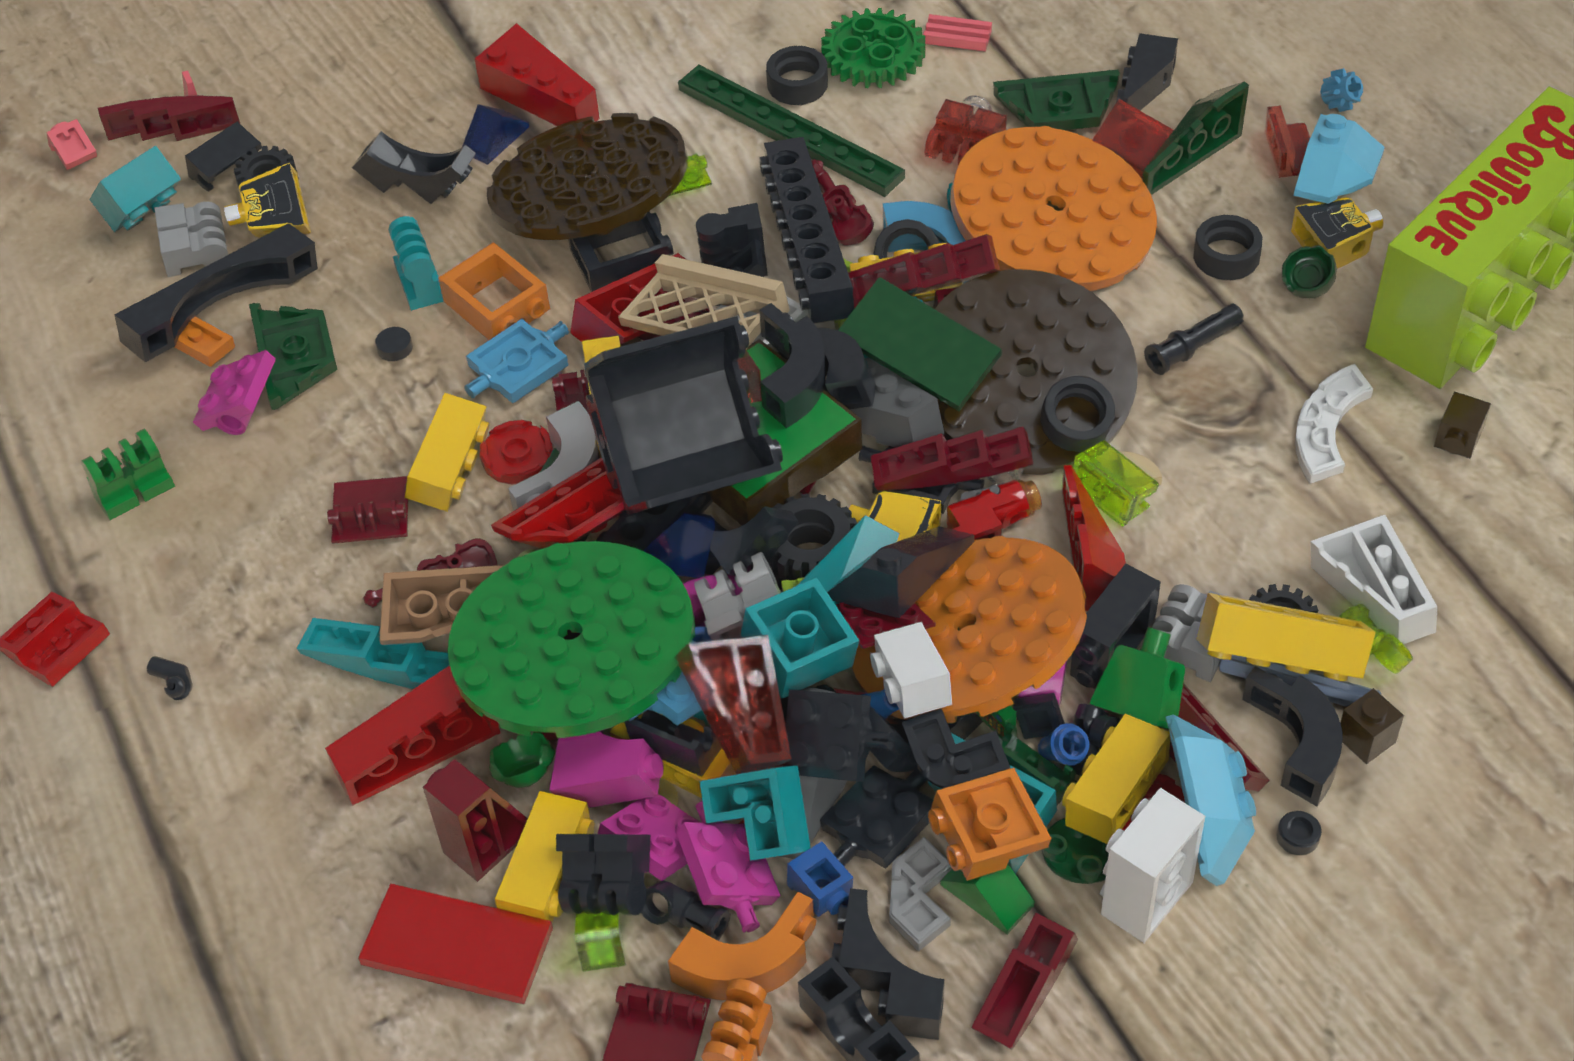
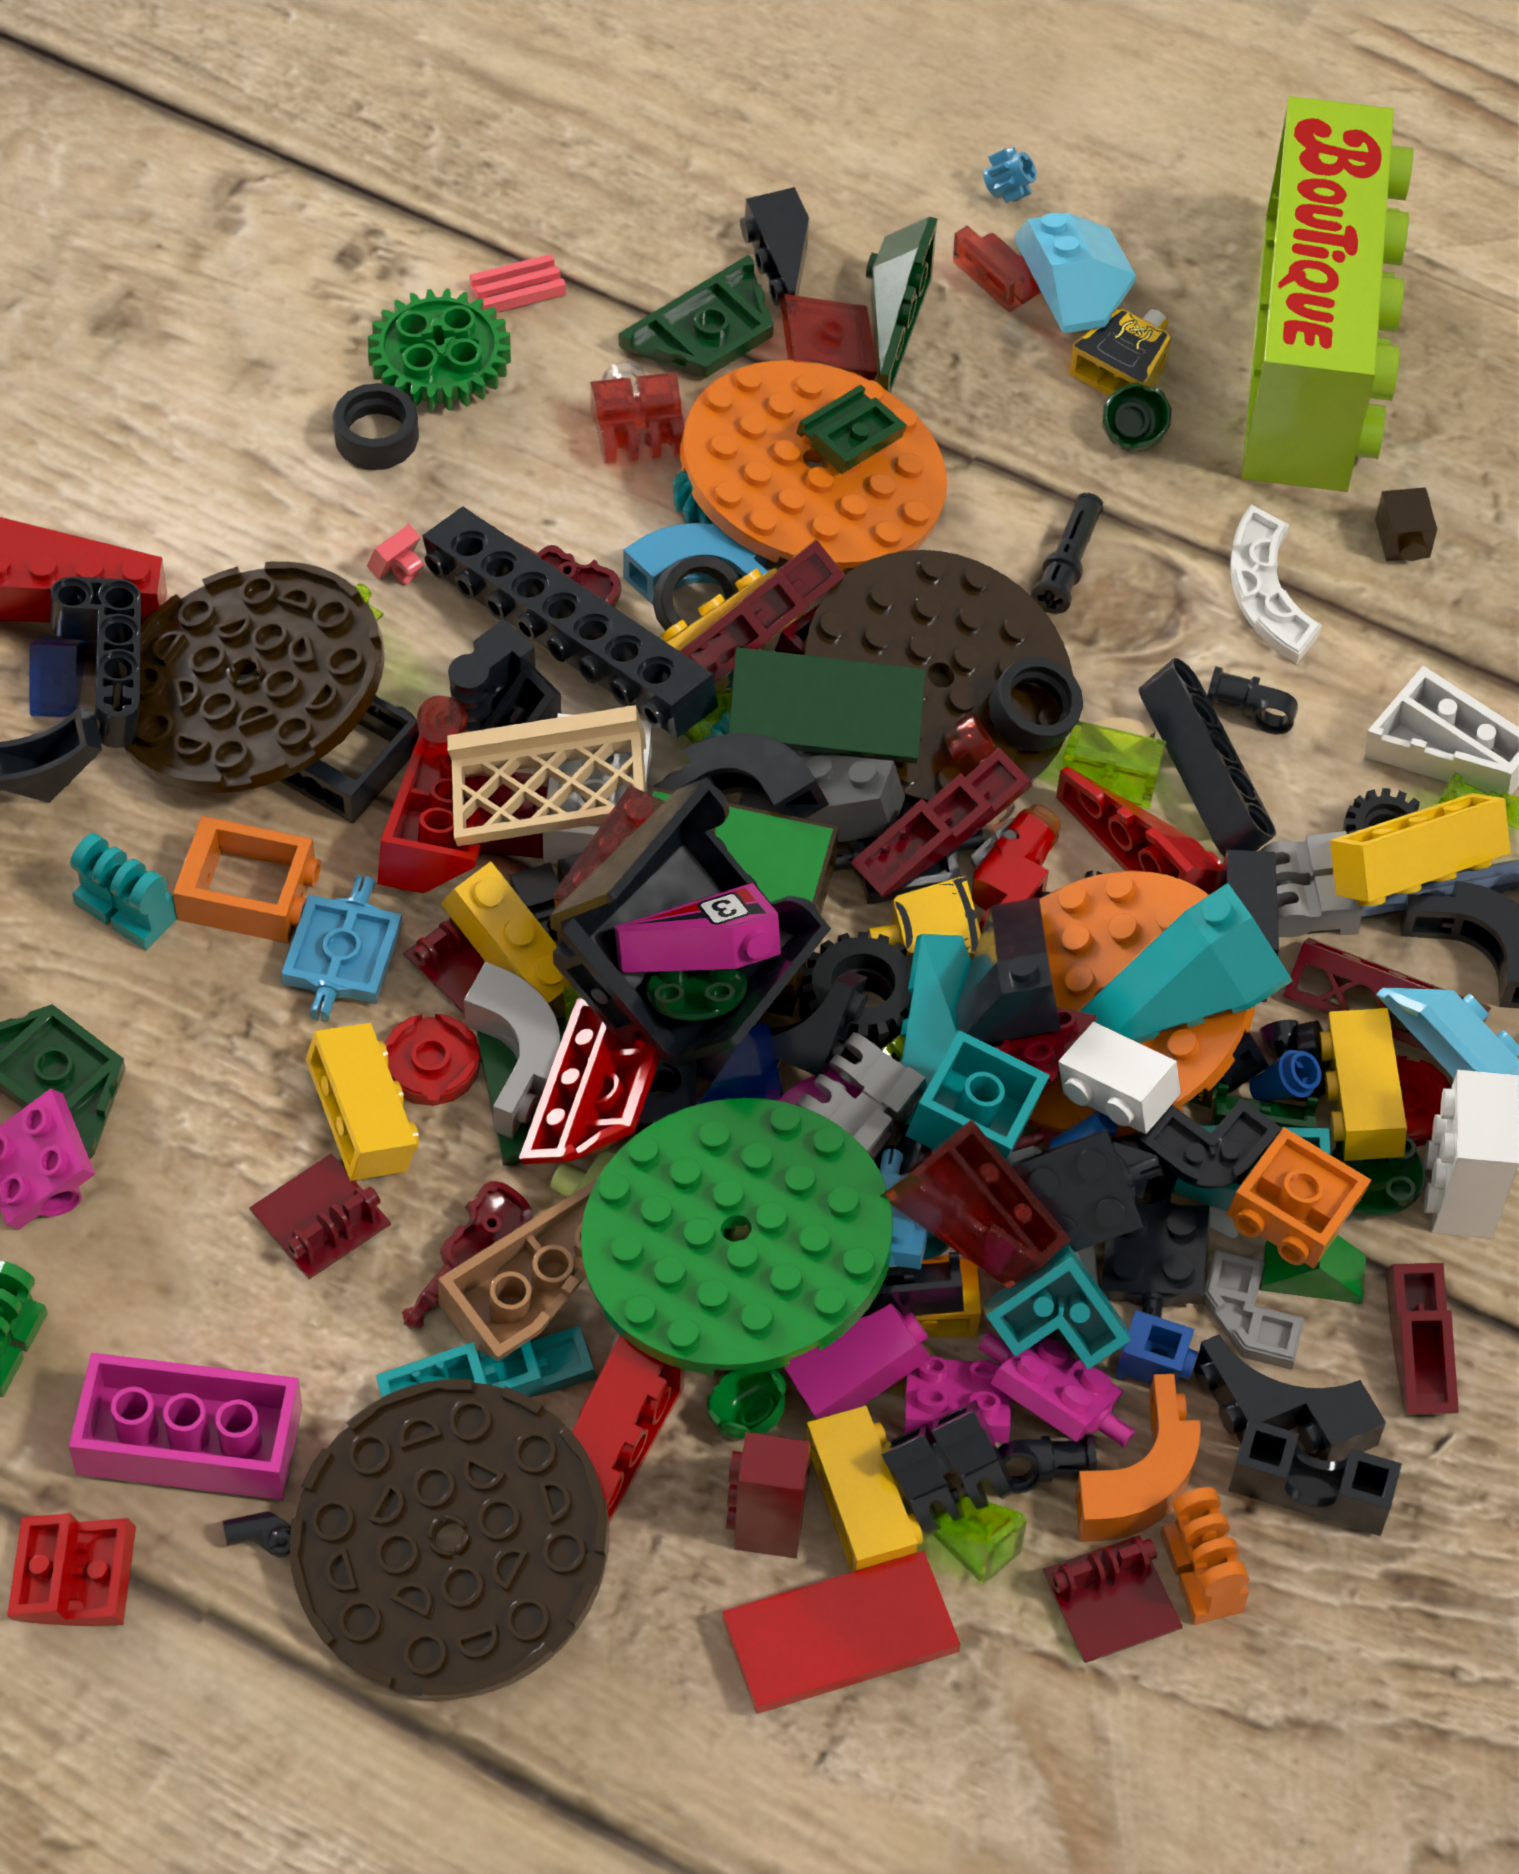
camera: 40 degrees left, 5 degrees up
black tile [375,327,413,361] -> none
dark green tile [678,64,905,197] -> none
black arch [759,303,825,429] -> none
green torso [1090,627,1185,729] -> none
black tyre [1193,214,1263,280] -> none
none -> black beam [50,577,141,748]
none -> dark pink brick [69,1352,302,1500]
none -> dark brown plate [289,1379,610,1699]
none -> coral tile [367,524,424,586]
none -> clear red tile [417,695,468,743]
none -> dark pink slope [614,883,781,973]
none -> dark green dish [646,968,747,1021]
none -> dark green plate [796,385,907,474]
none -> clear red tile [947,713,996,763]
none -> teal wedge [1079,883,1292,1043]
none -> black beam [1139,658,1276,857]
none -> black connector [1207,666,1298,735]

